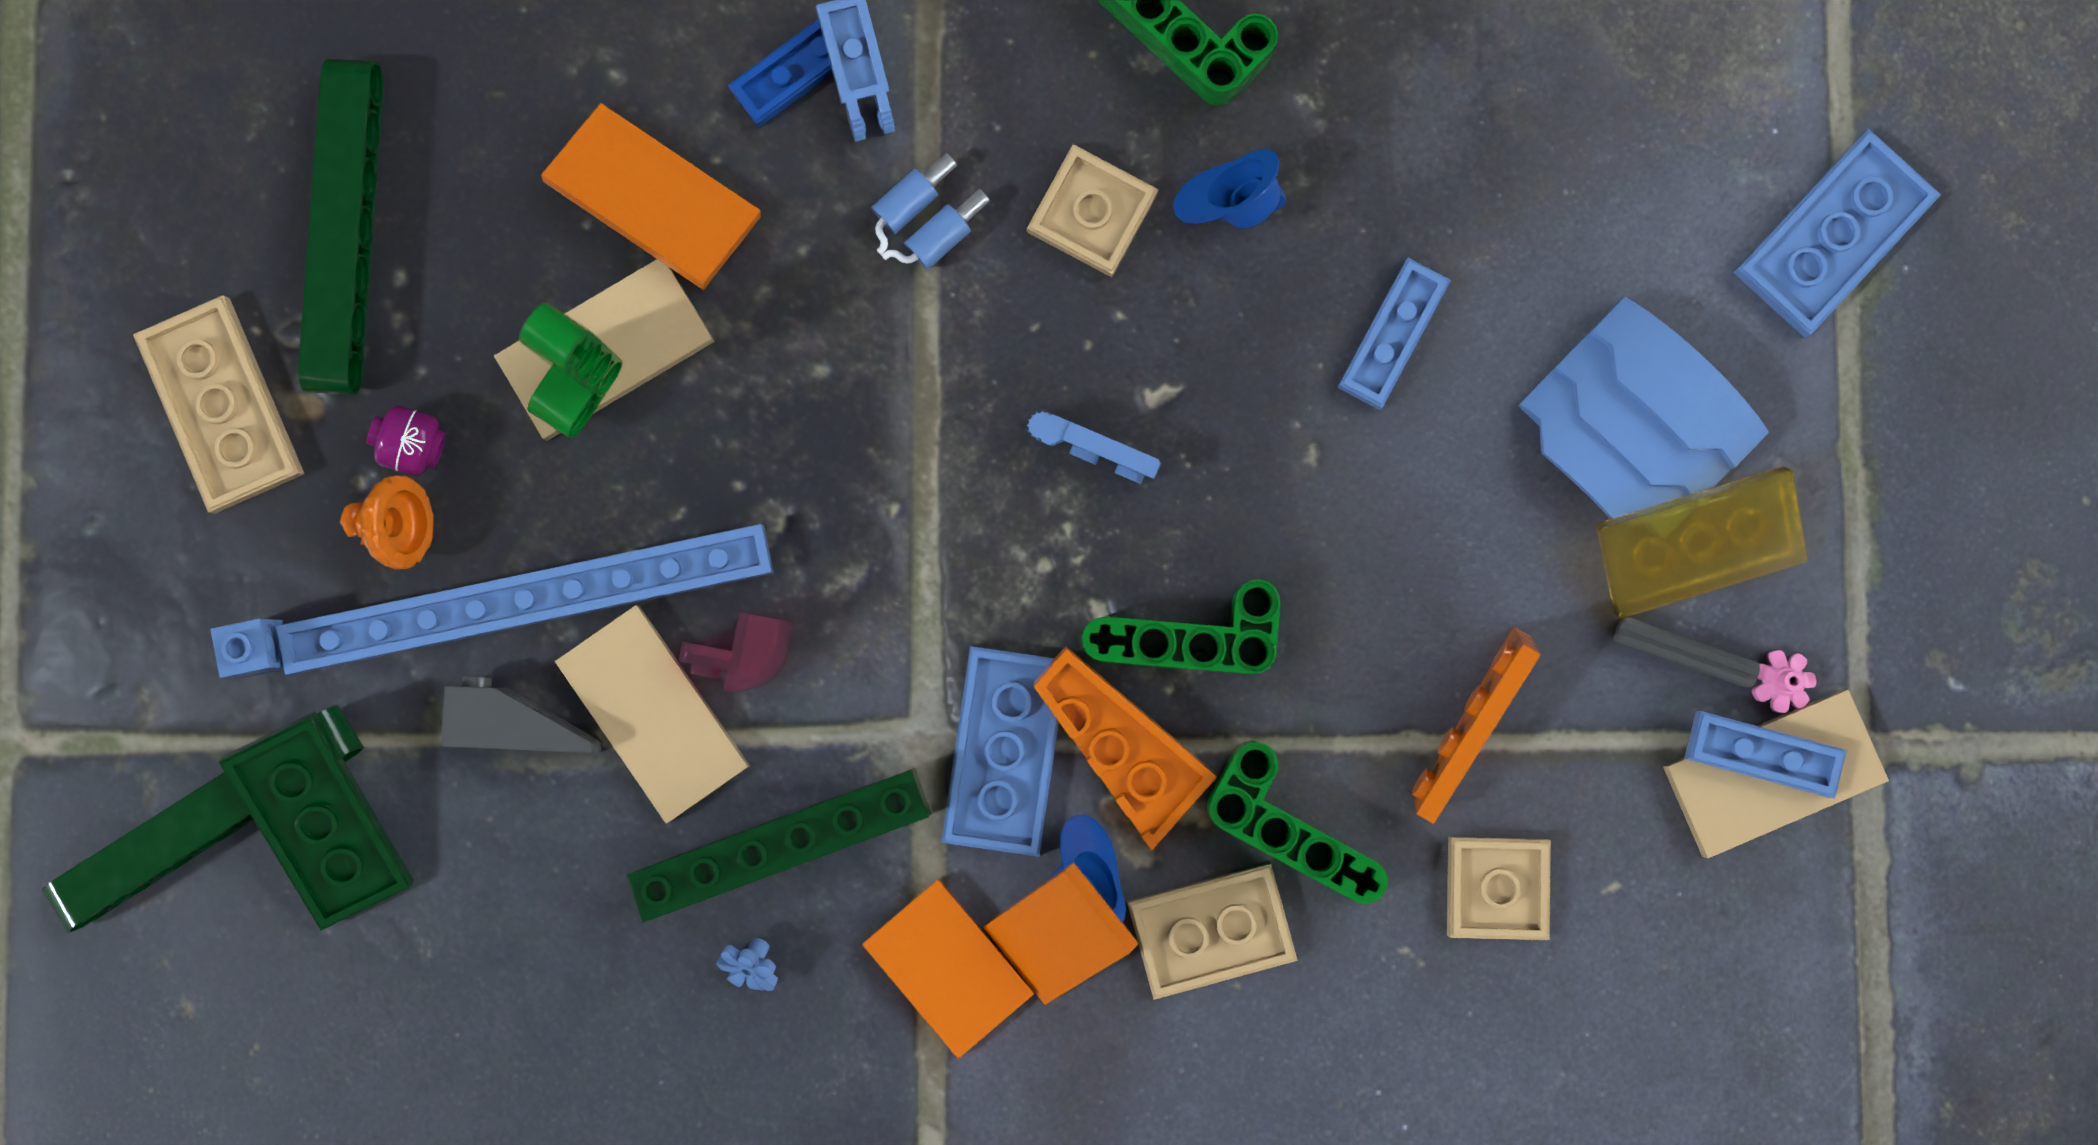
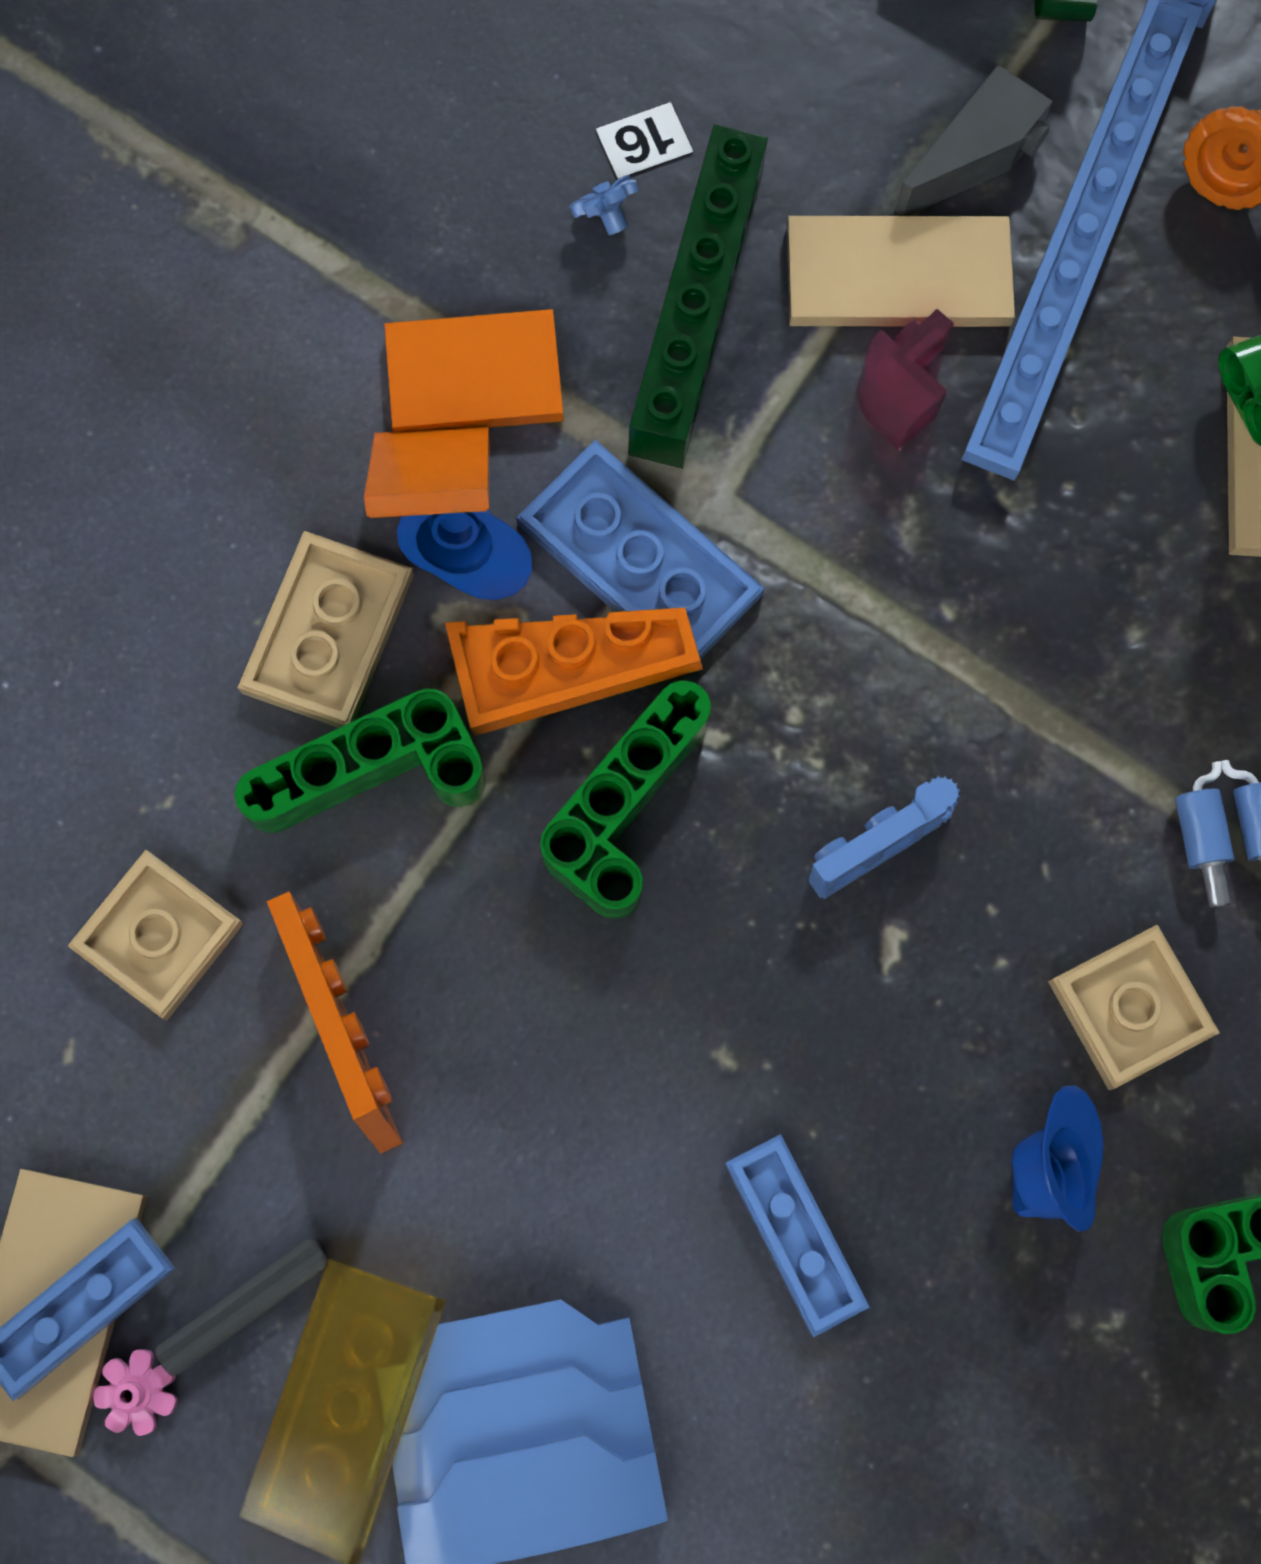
camera: 120 degrees right, 10 degrees down
none -> white sticker [596,102,693,178]

